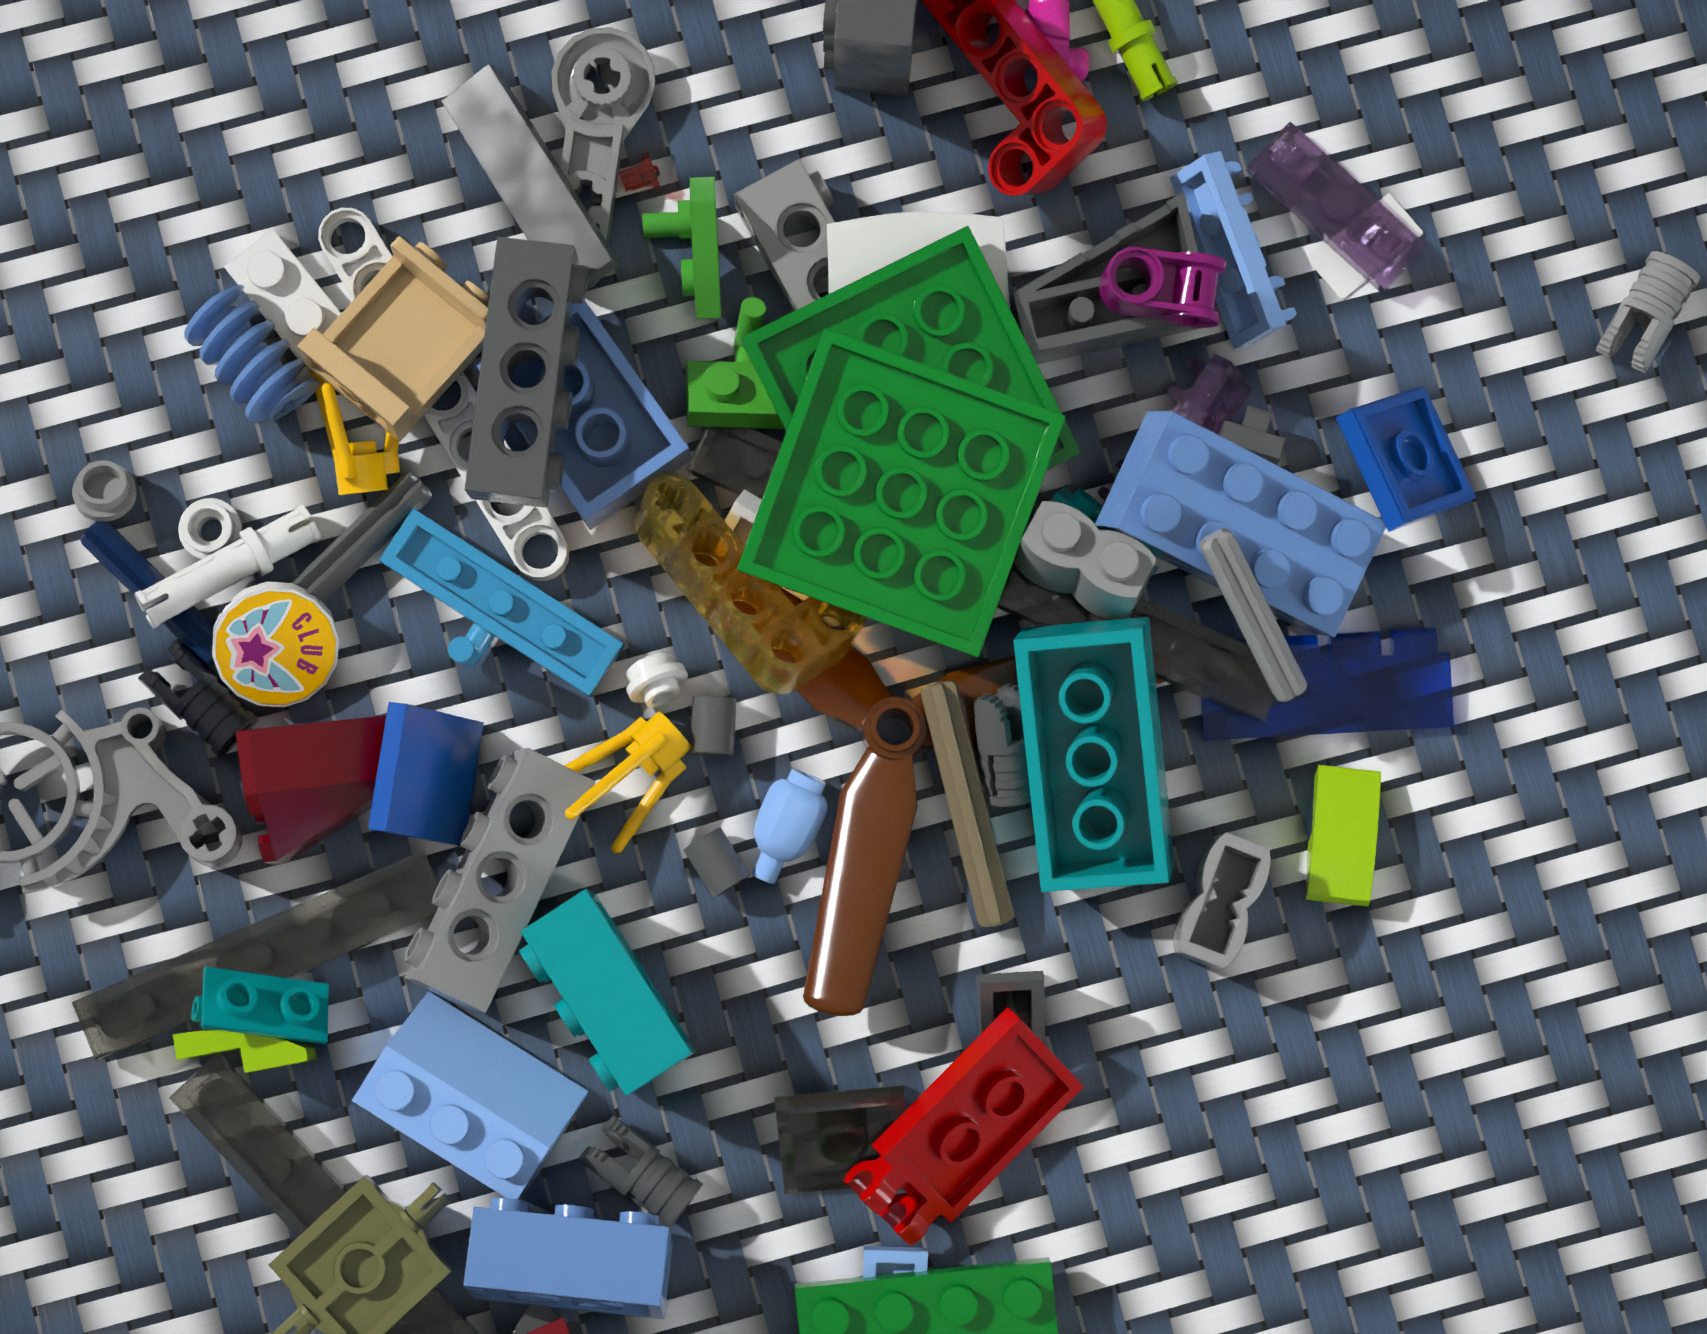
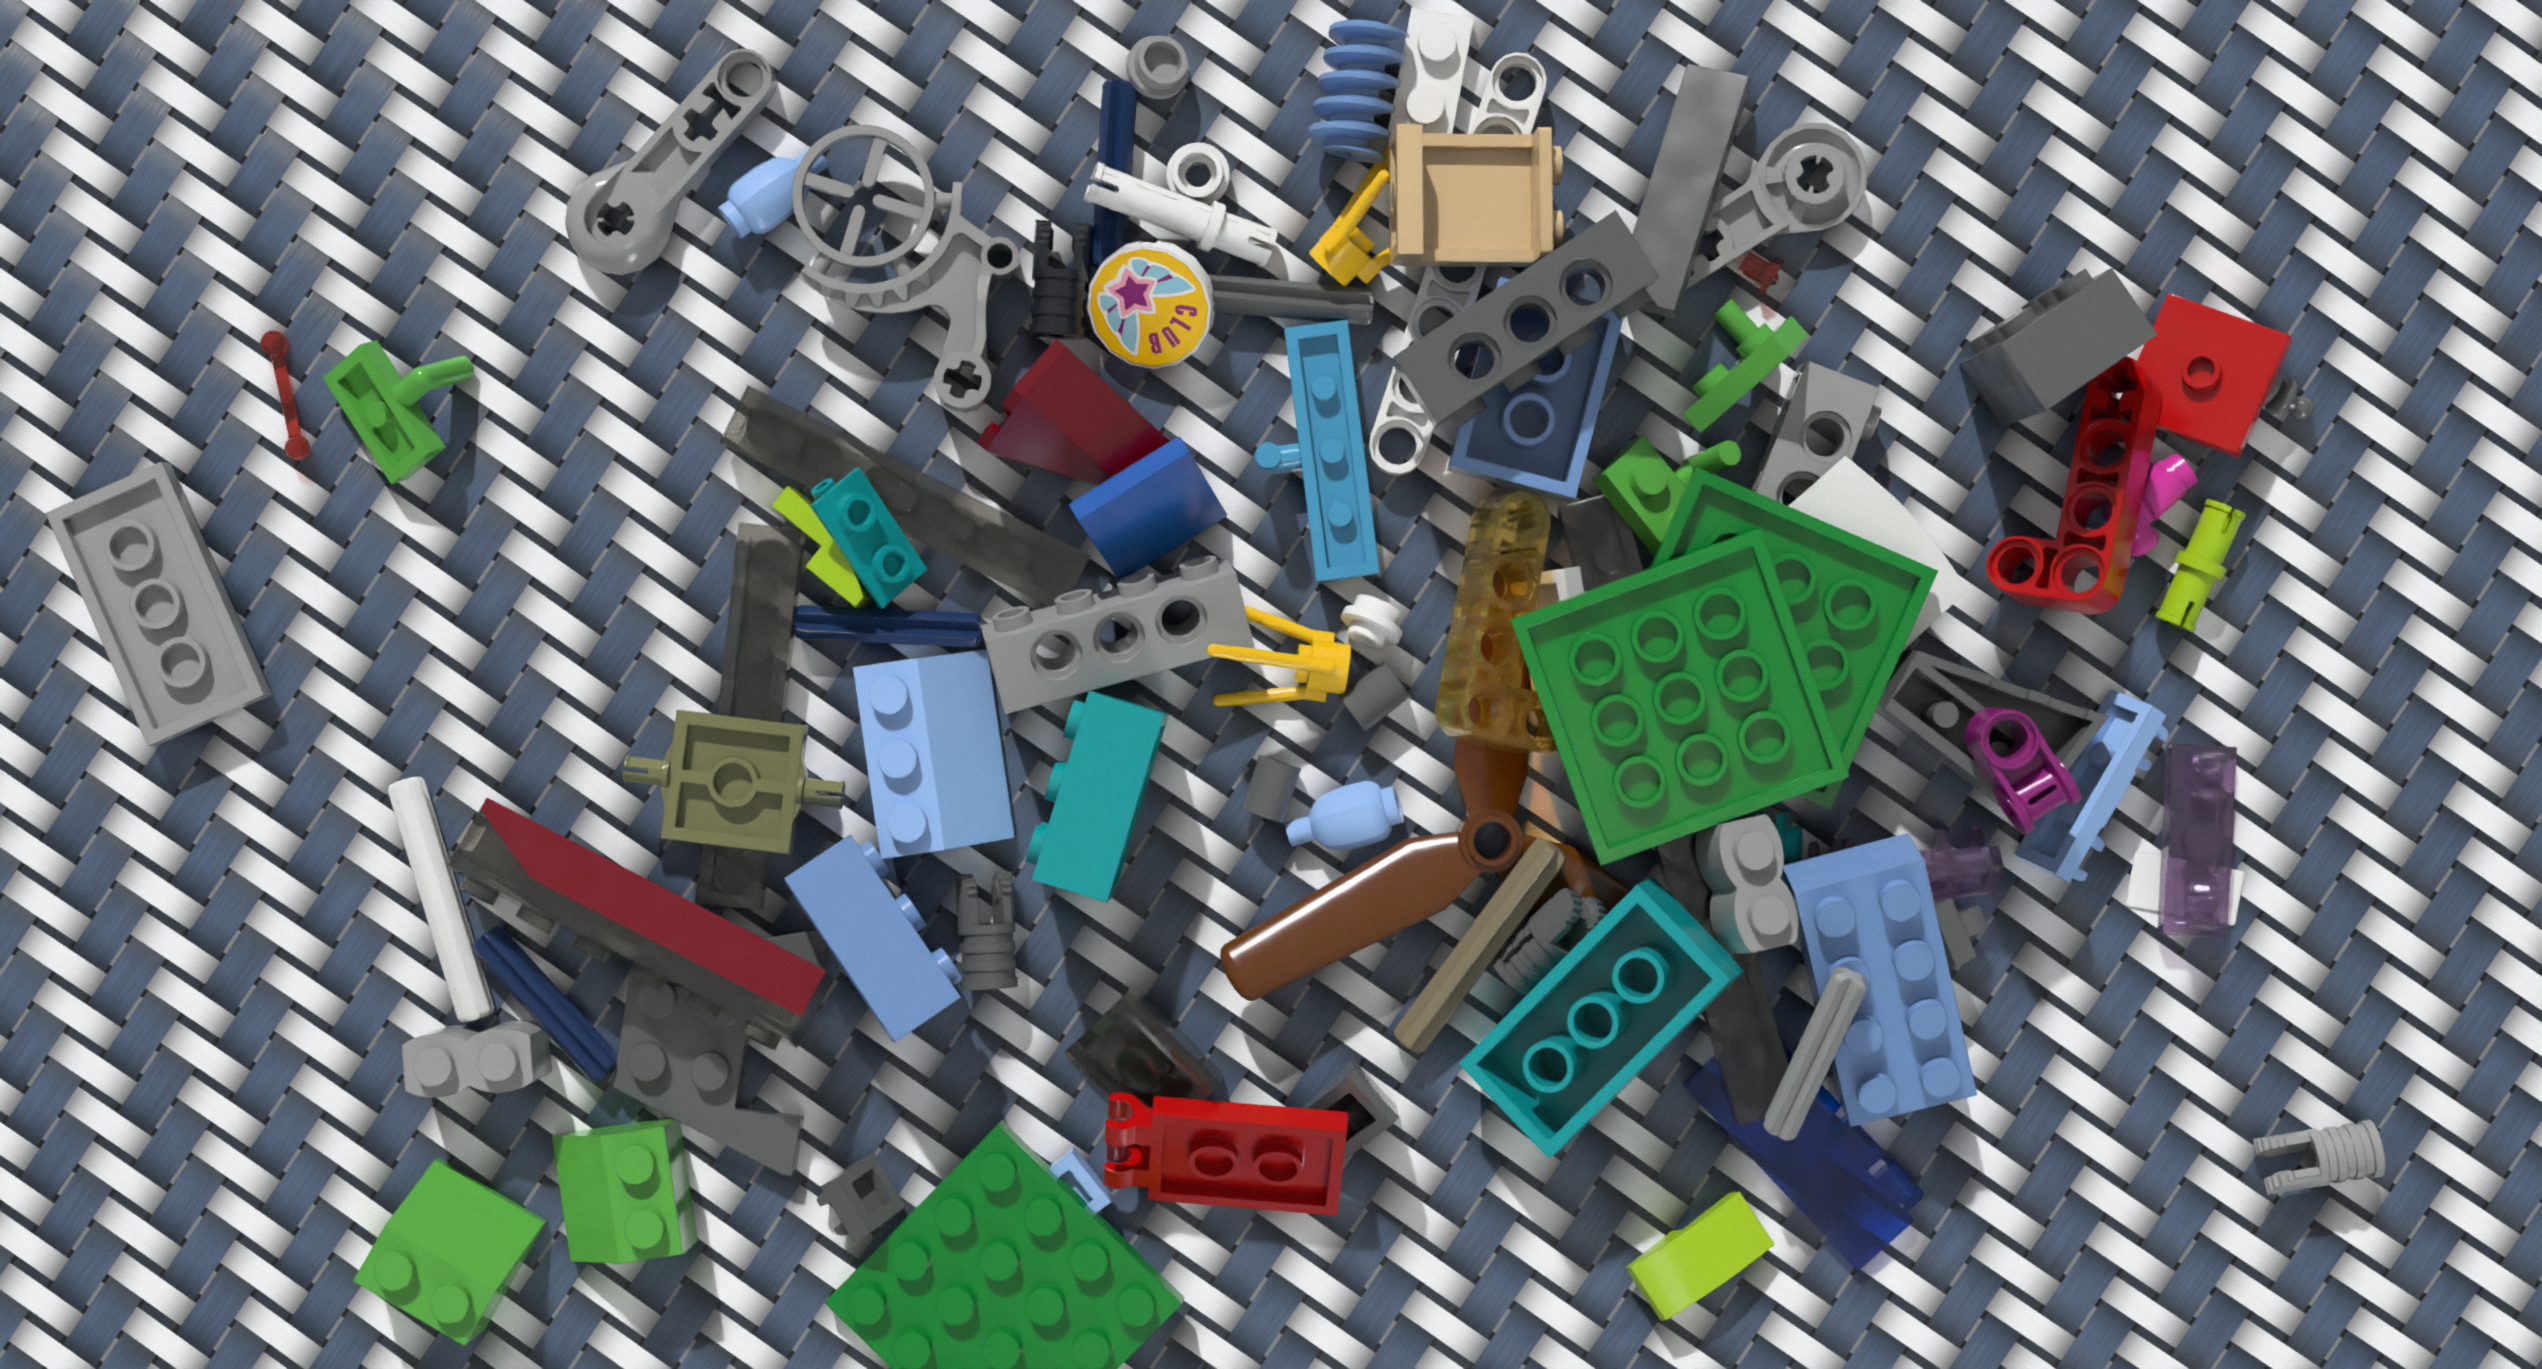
camera: 55 degrees right, 5 degrees up
light grey brick [1173,832,1271,969] -> none
blue tile [1335,385,1476,532] -> none
none -> dark blue axle [794,605,983,648]

